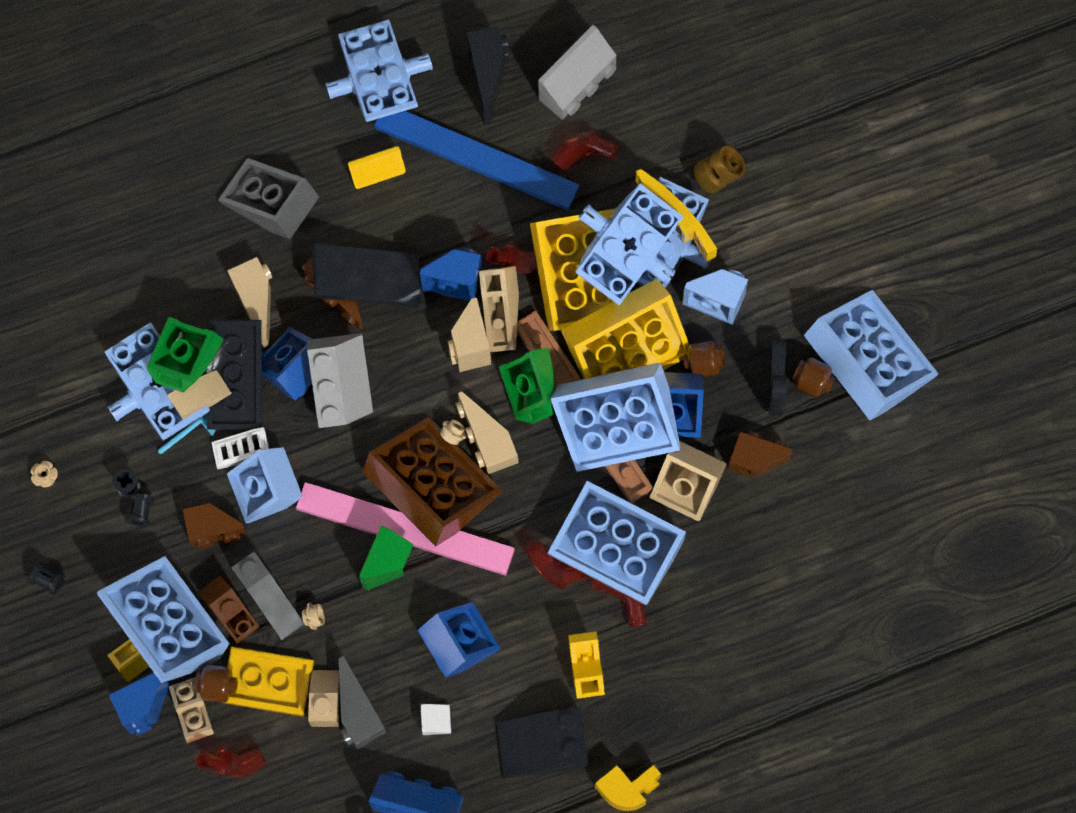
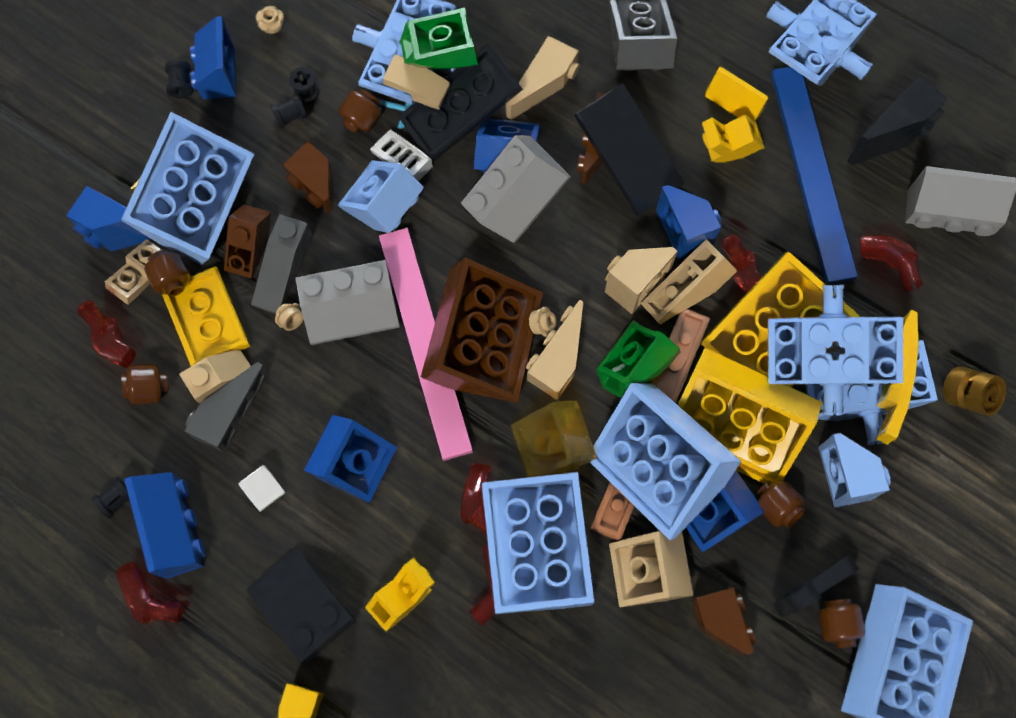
camera: 55 degrees right, 0 degrees up
green slope [359,525,413,590] -> none
none -> reddish brown head [121,364,168,405]
none -> blue slope [190,16,236,99]
none -> light grey slope [295,260,400,345]
none -> reddish brown head [338,89,381,134]
none -> clear yellow slope [510,400,597,478]
none -> yellow brick [702,115,765,163]

